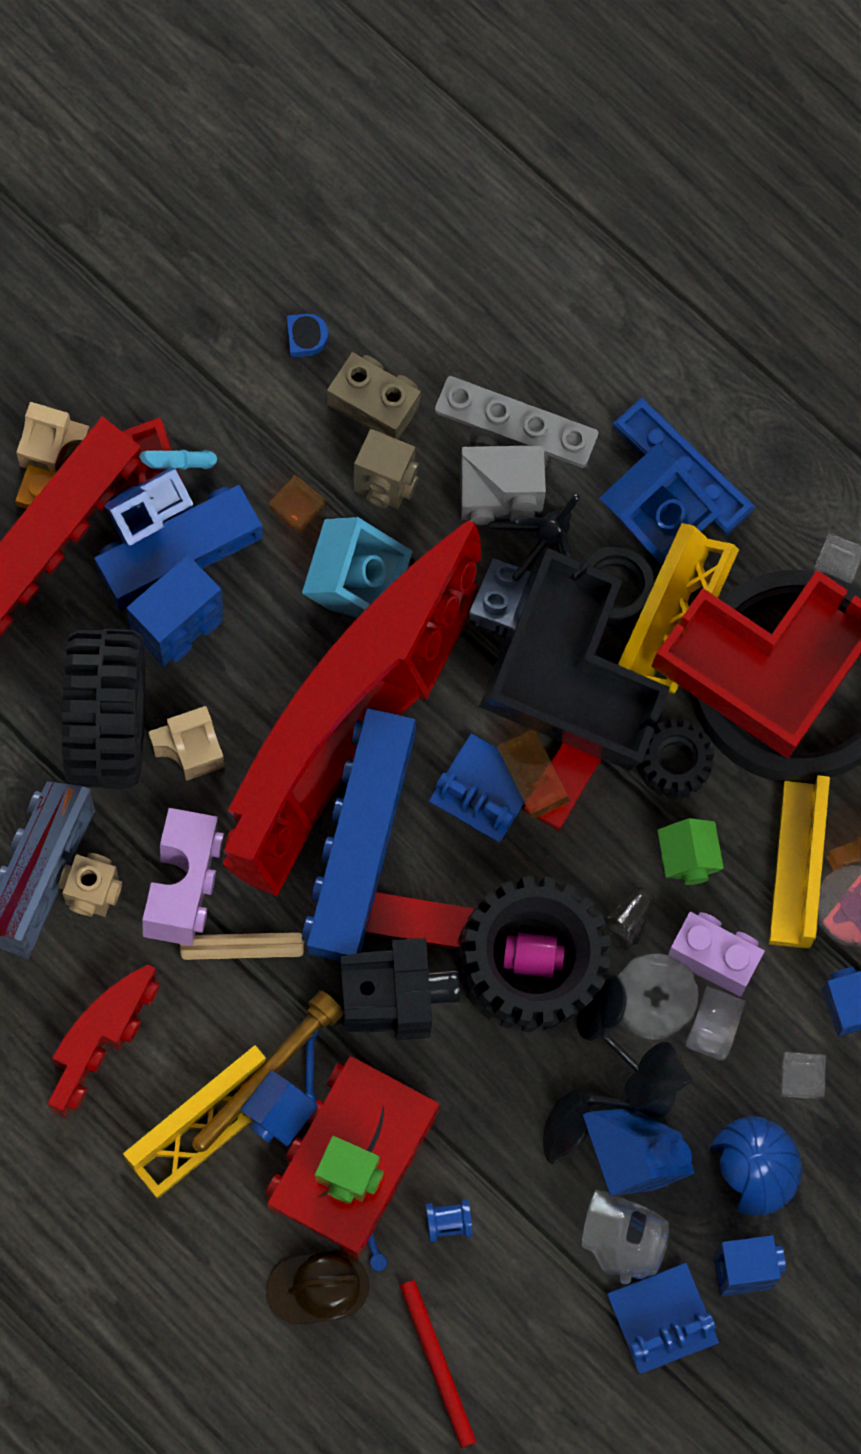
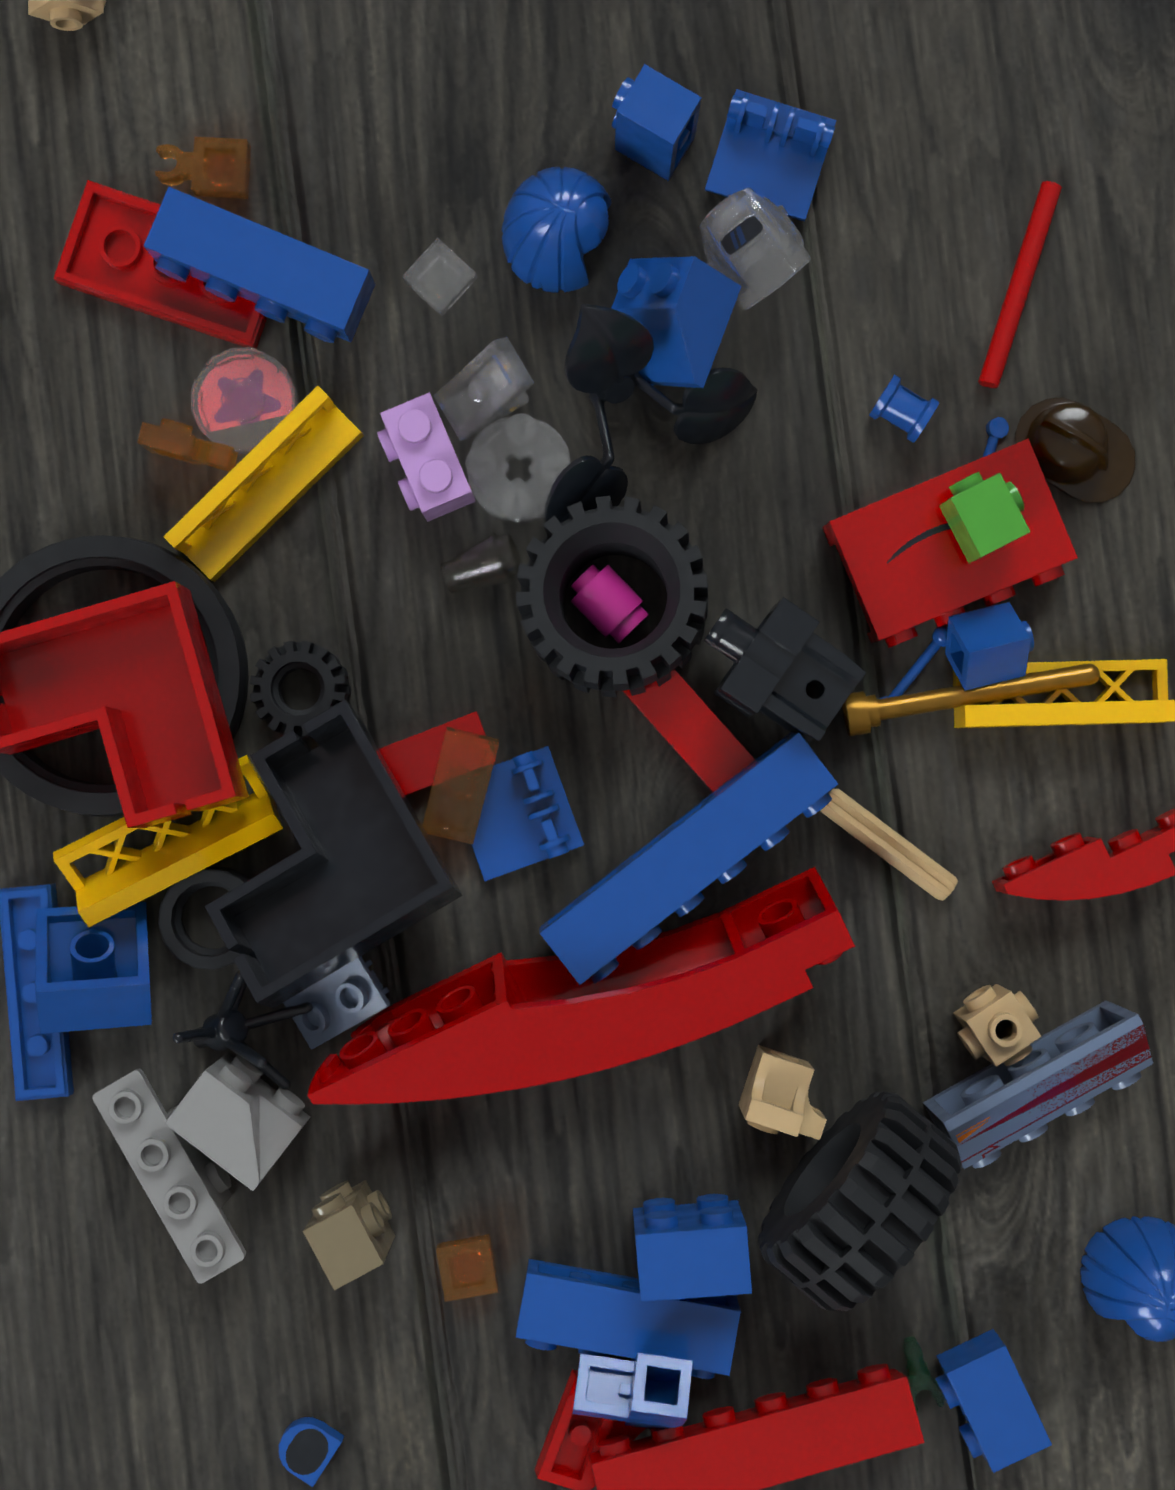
camera: 135 degrees left, 15 degrees up
medium azure piece [139,450,217,470] -> none
lavender arch [142,808,224,946] -> none
medium azure slope [302,517,413,618] -> none
dark tan brick [327,352,421,439] -> none
bright green brick [658,818,724,885] -> none

